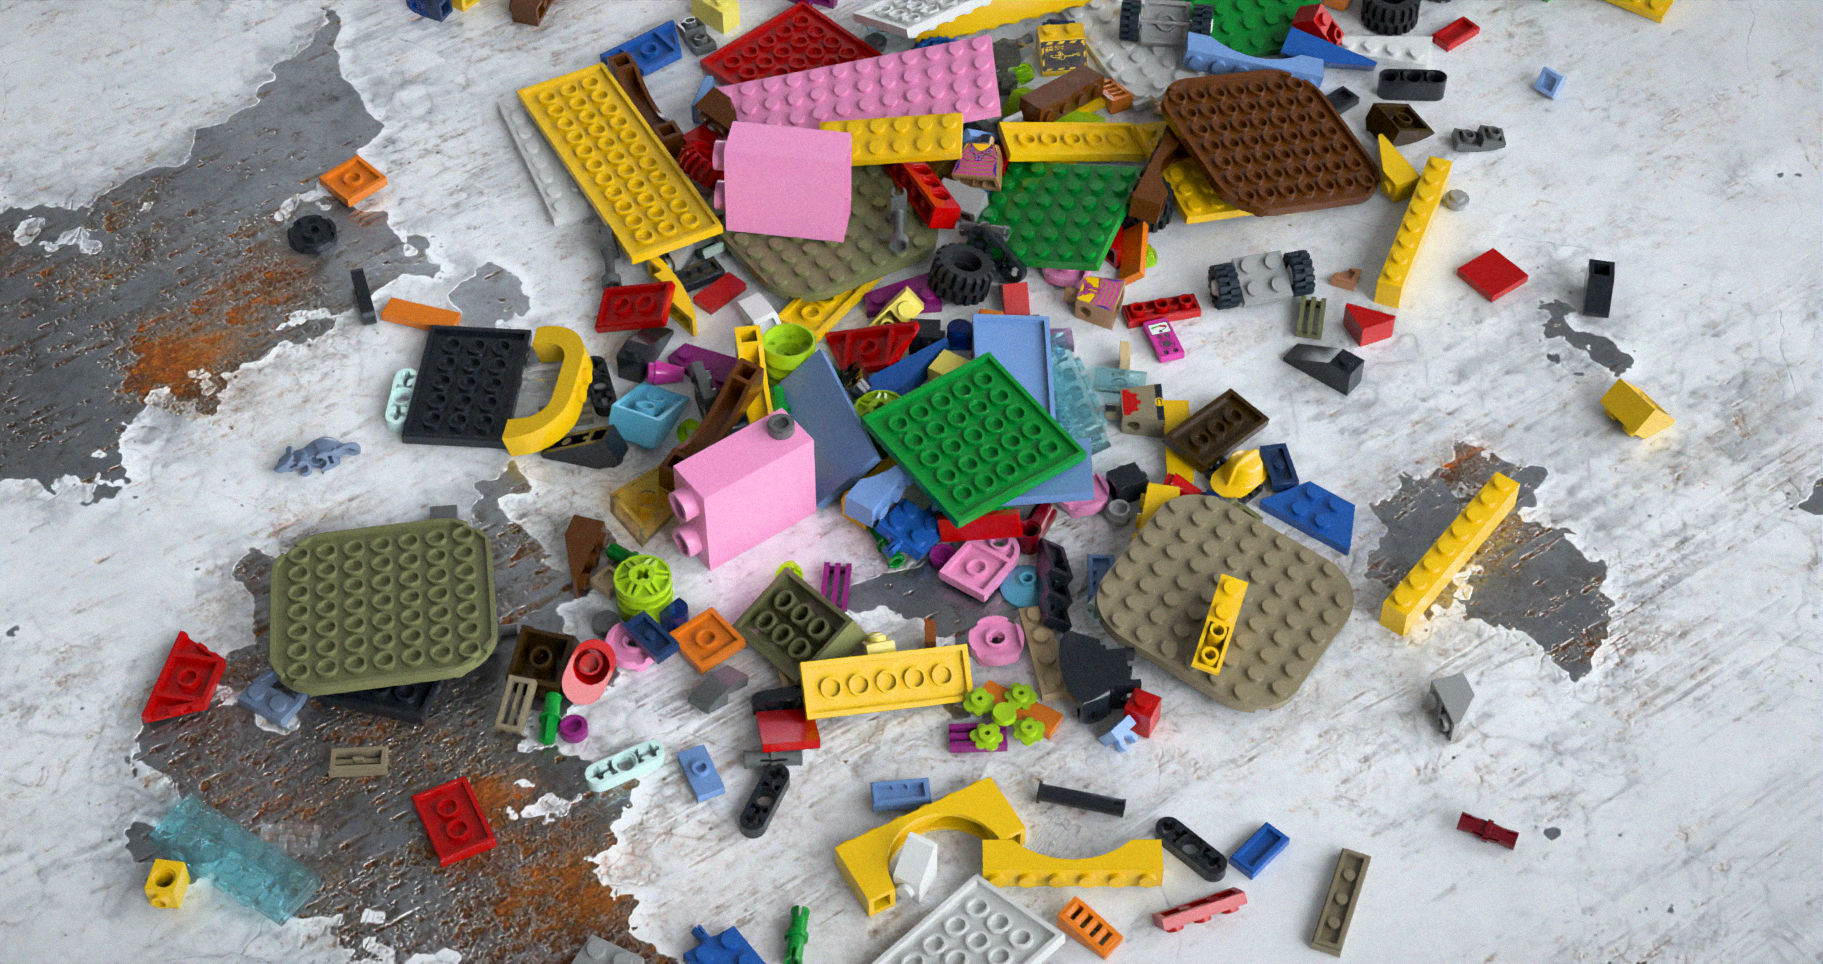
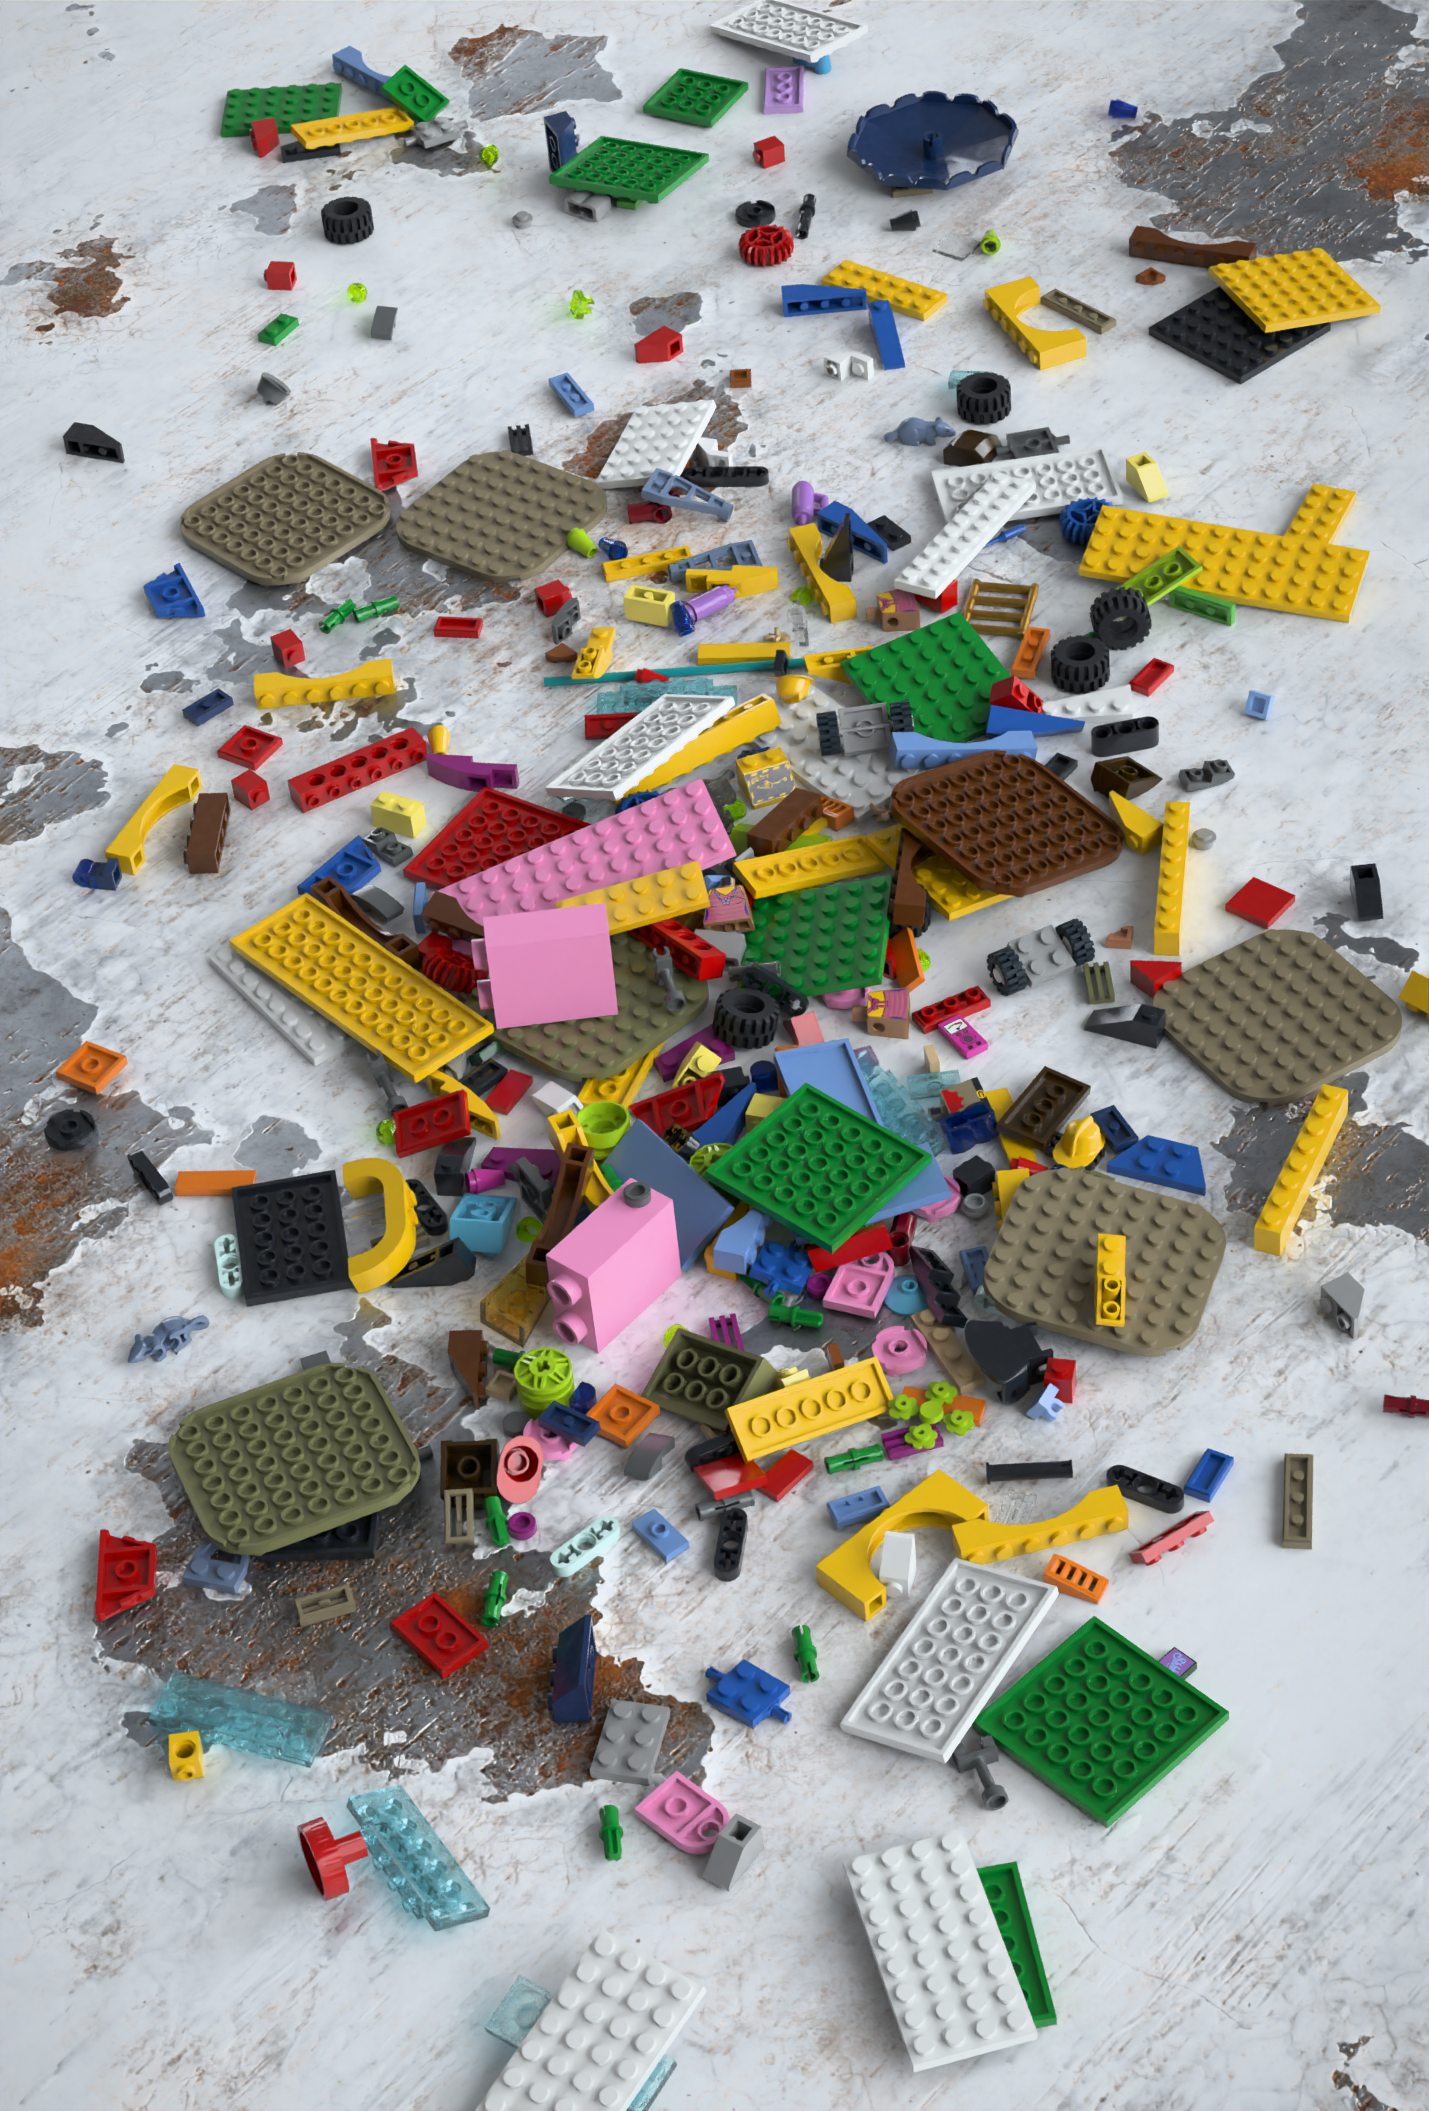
camera: 10 degrees left, 5 degrees down
none -> dark grey slope [350,884,405,924]
none -> clear neon green piece [376,1118,397,1145]
none -> green pin [481,1570,509,1628]
none -> dark blue slope [547,1615,597,1723]
none -> red tile [756,1449,814,1503]
none -> green axle [768,1303,824,1328]
none -> green pin [824,1443,884,1475]
none -> clear blue brick [939,1100,1000,1155]
none -> dark tan plate [1152,929,1402,1106]

